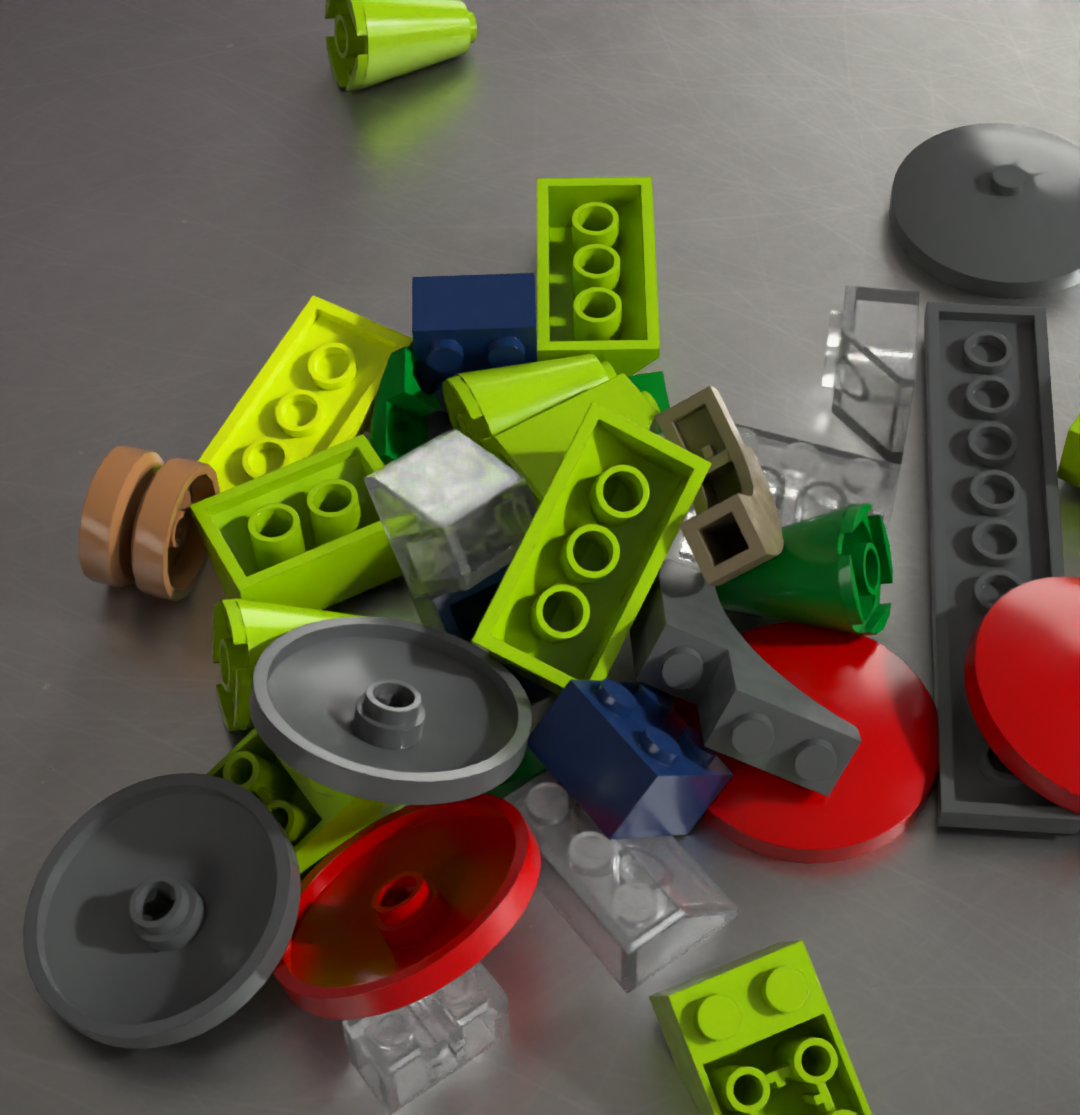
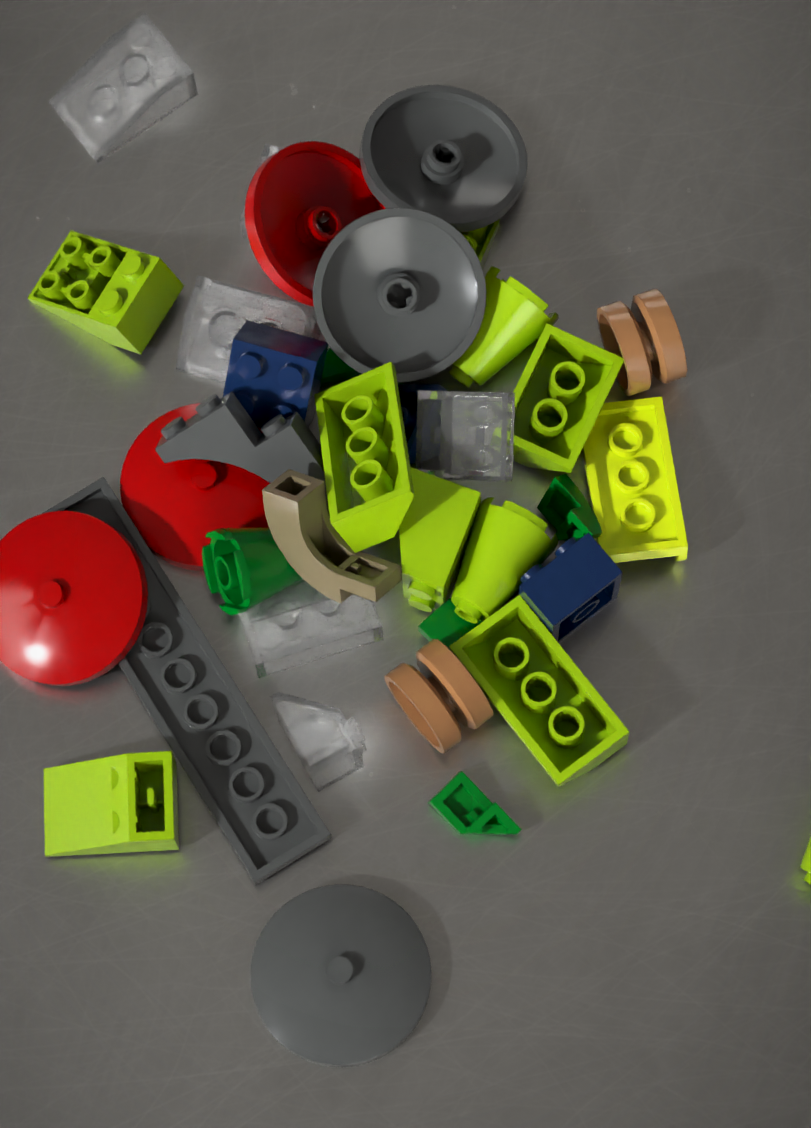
camera: 145 degrees right, 20 degrees up
none -> medium nougat wheel [385,639,493,754]
none -> green slope [428,771,521,835]

